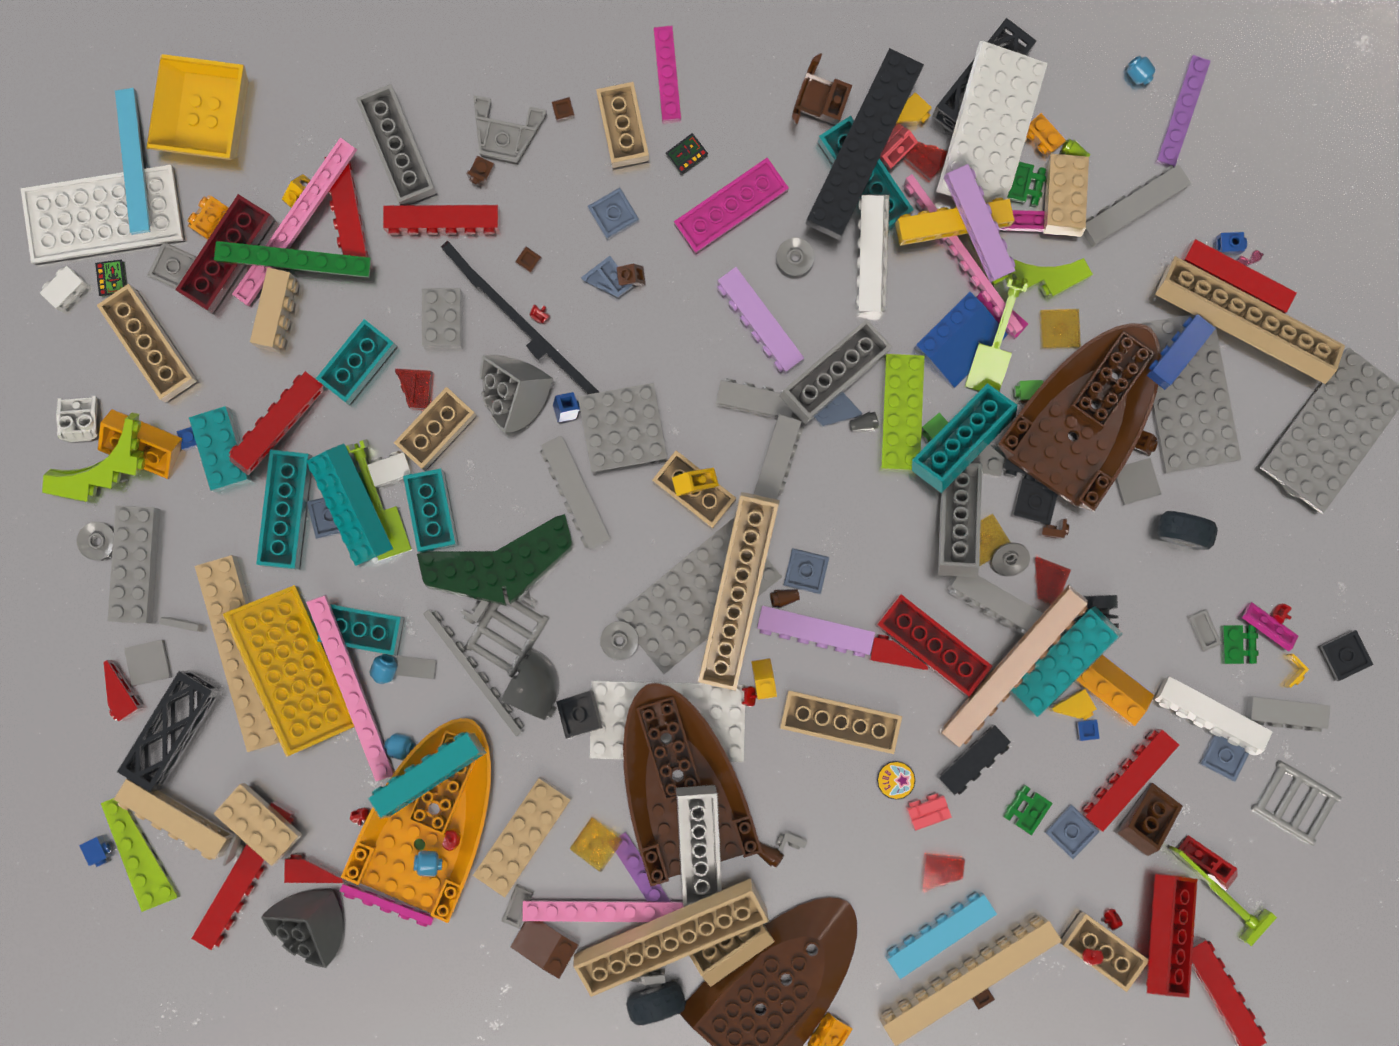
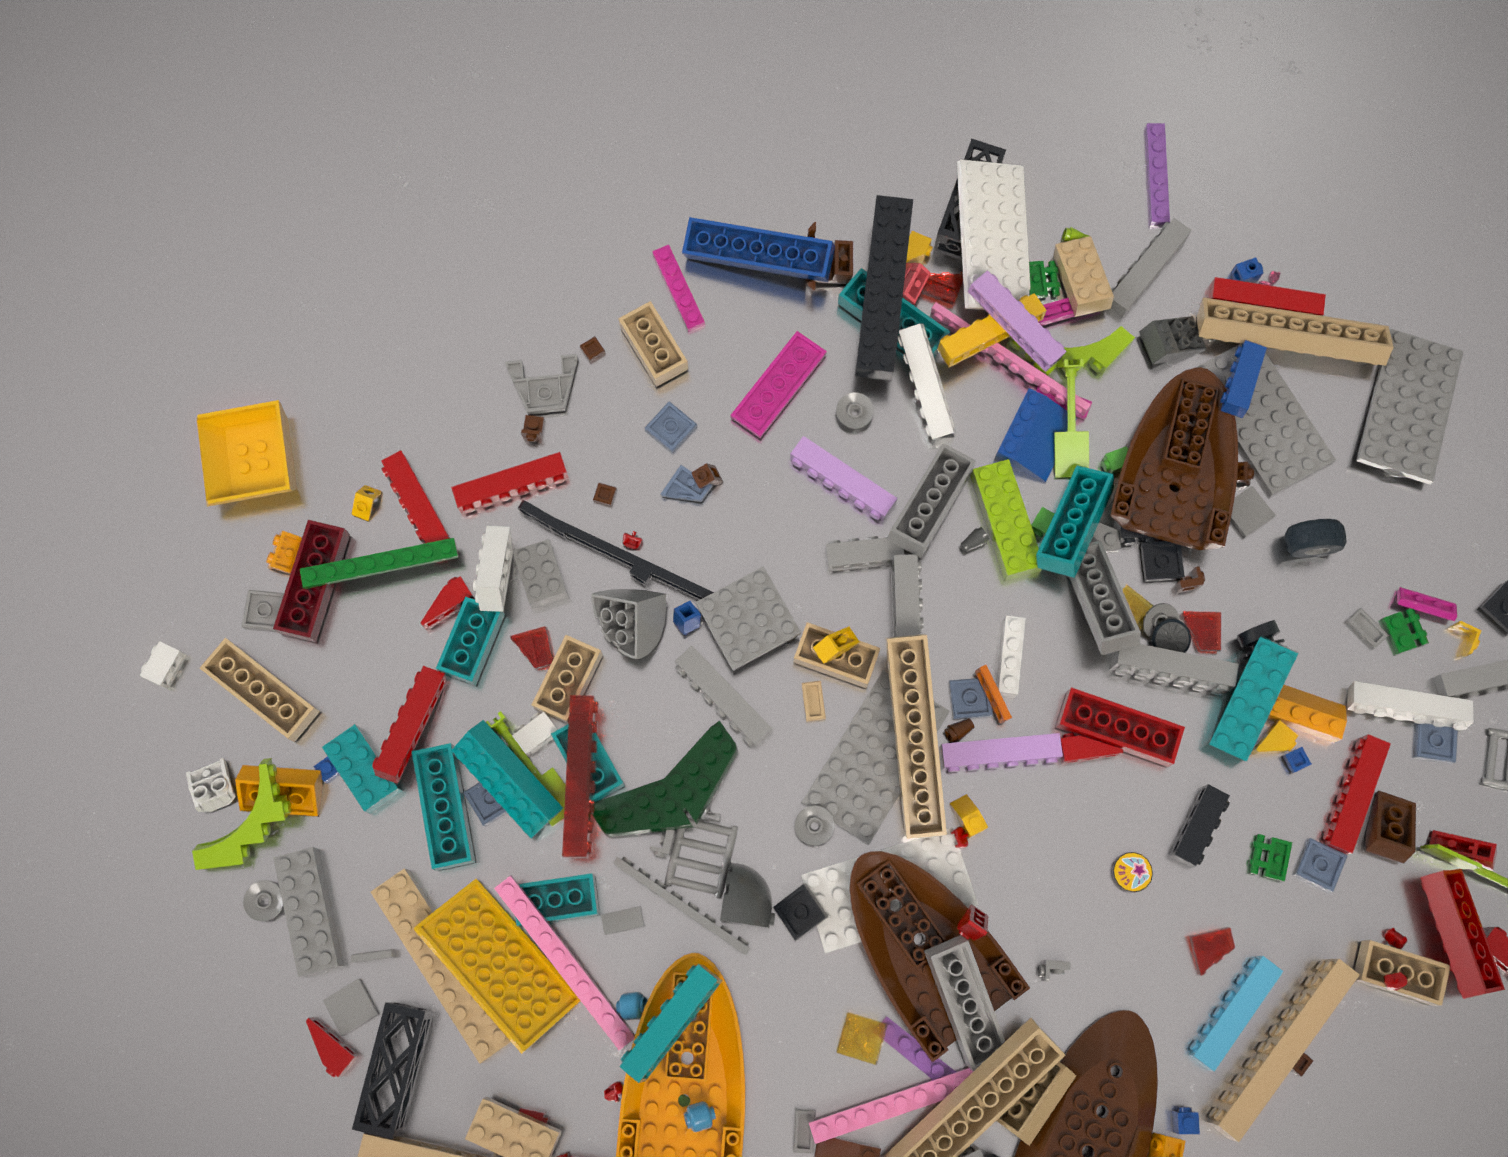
camera: 15 degrees left, 10 degrees down
white plate [20,165,184,264] -> none
piece [95,259,125,297] -> none
medium azure tile [115,88,151,235] -> none
bright pink plate [232,138,357,306] -> none
tan brick [250,267,299,353] -> none
light grey brick [356,84,437,206] -> none
dark azure head [369,654,398,684] -> none
red piece [442,830,460,851] -> none
tan brick [473,777,572,898] -> none
piece [666,133,708,174] -> none
reddish brown cone [758,842,784,868] -> none
tan brick [779,690,902,754] -> none
sand blue wing [814,393,863,427] -> none
coral brick [906,793,952,831] -> none
brick [942,585,1088,748] -> none
light orange bracket [1026,113,1066,157] -> none
clear yellow plate [1040,309,1081,349] -> none
dark azure head [1127,55,1156,85] -> none
red piece [1273,603,1292,624] -> none
none -> red slope [420,576,475,629]
none -> white brick [473,526,513,612]
none -> clear red brick [562,695,599,859]
none -> blue brick [682,217,835,282]
none -> tan tile [801,681,826,722]
none -> red slope [957,904,989,941]
none -> orange tile [975,665,1012,724]
none -> white brick [996,616,1026,698]
none -> dark grey slope [1139,316,1206,364]
none -> dark grey wheel [1152,619,1191,653]
none -> blue brick [1172,1107,1200,1134]

